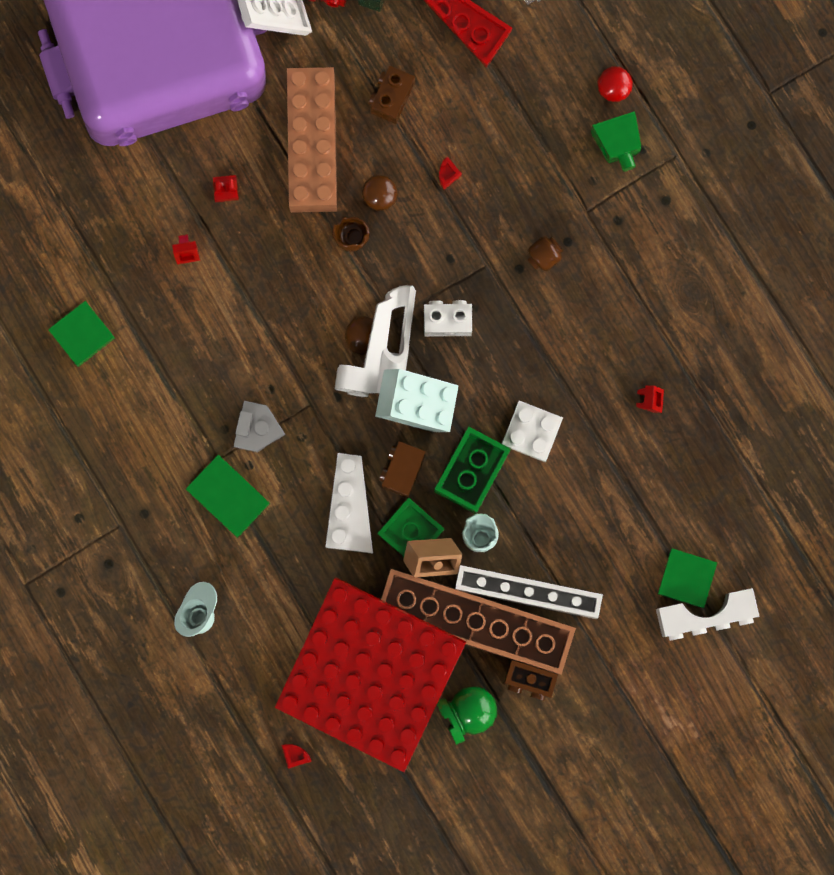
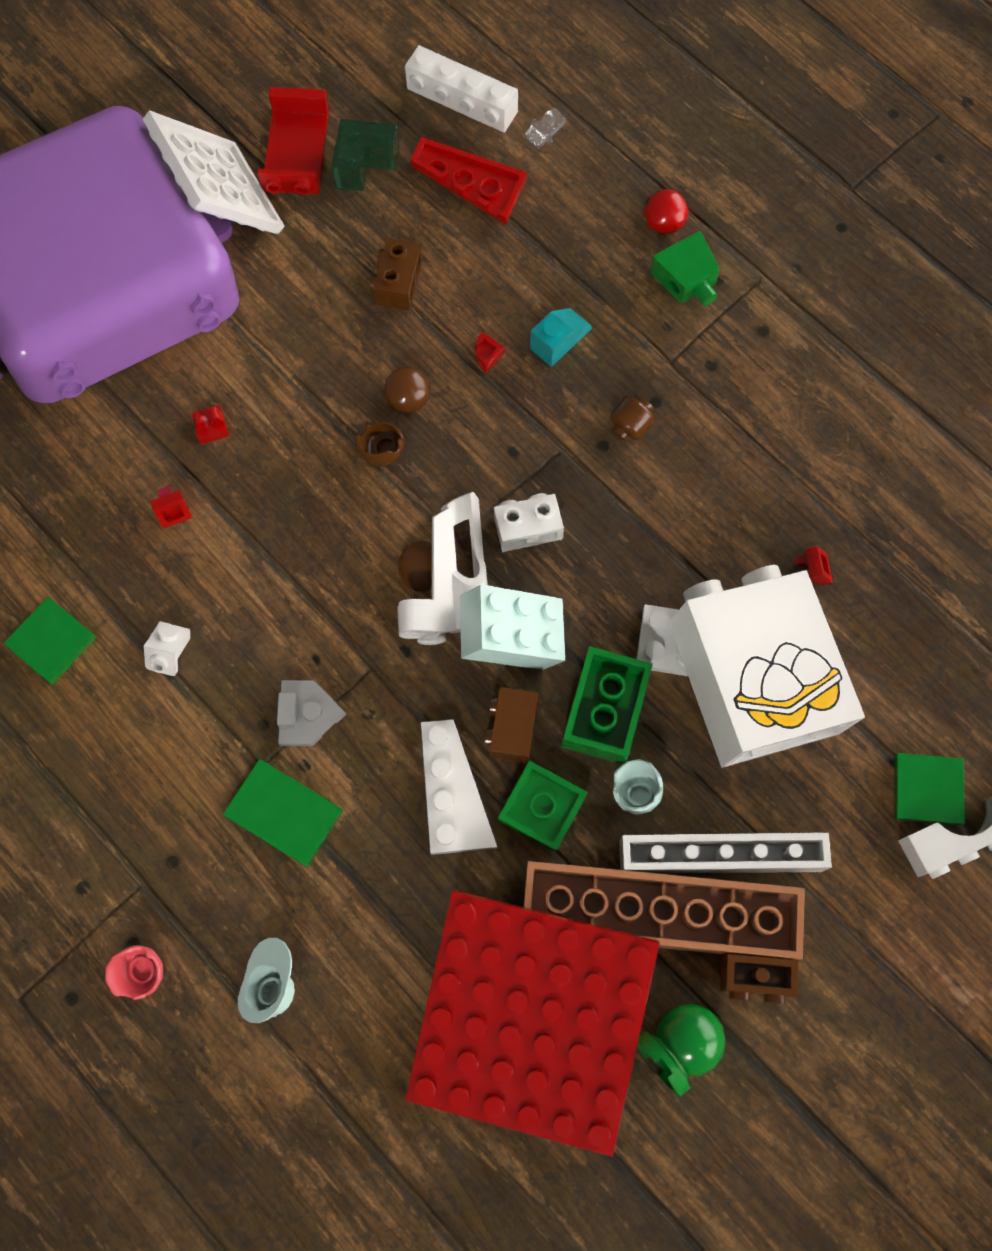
camera: 10 degrees left, 10 degrees down
red tile [281,744,312,769] -> none
nougat brick [287,67,337,213] -> none
medium nougat brick [403,538,463,578] -> none
none -> coral hair [105,945,163,1000]
none -> white bracket [144,621,190,676]
none -> teal slope [530,308,592,367]
none -> white brick [669,565,865,768]

